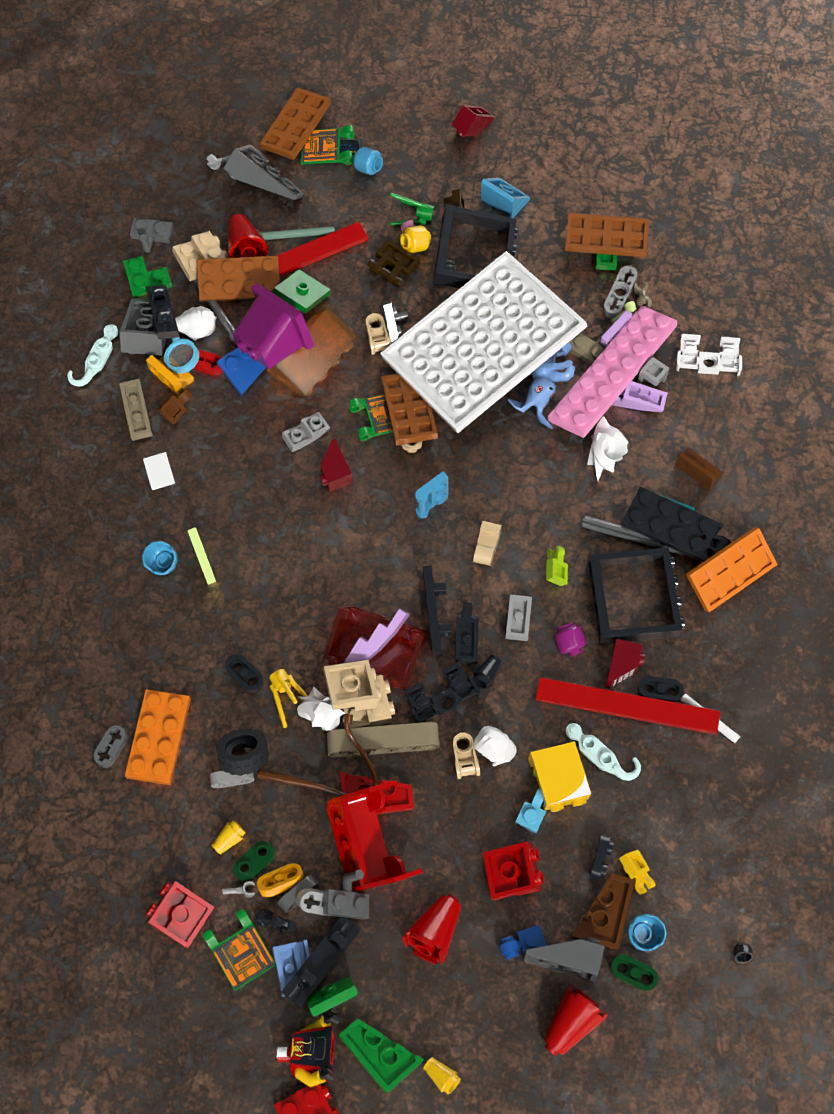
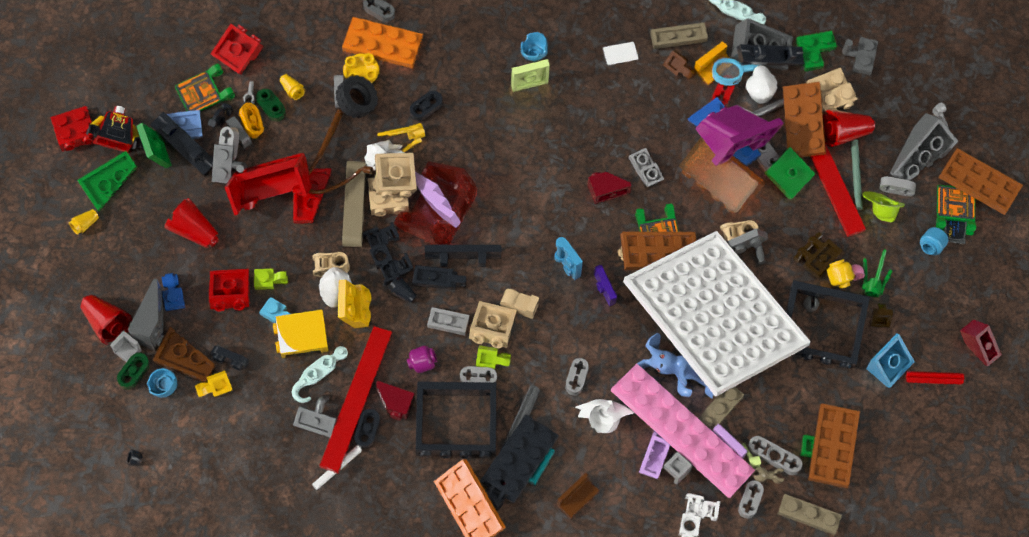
camera: 90 degrees right, 0 degrees up
none -> light grey panel [110,331,142,362]
none -> lime plate [254,268,288,290]
none -> plate [293,395,338,437]
none -> yellow plate [338,280,371,328]
none -> yellow dish [343,53,379,83]
none -> light grey beam [460,366,497,382]
none -> tan plate [469,301,517,349]
none -> light grey beam [565,358,589,395]
none -> dark purple plate [594,265,617,307]
none -> light grey beam [738,481,764,519]
none -> dark tan plate [777,494,842,535]
none -> lime piece [863,191,905,223]
none -> light grey beam [880,176,916,196]
none -> red axle [906,371,964,385]

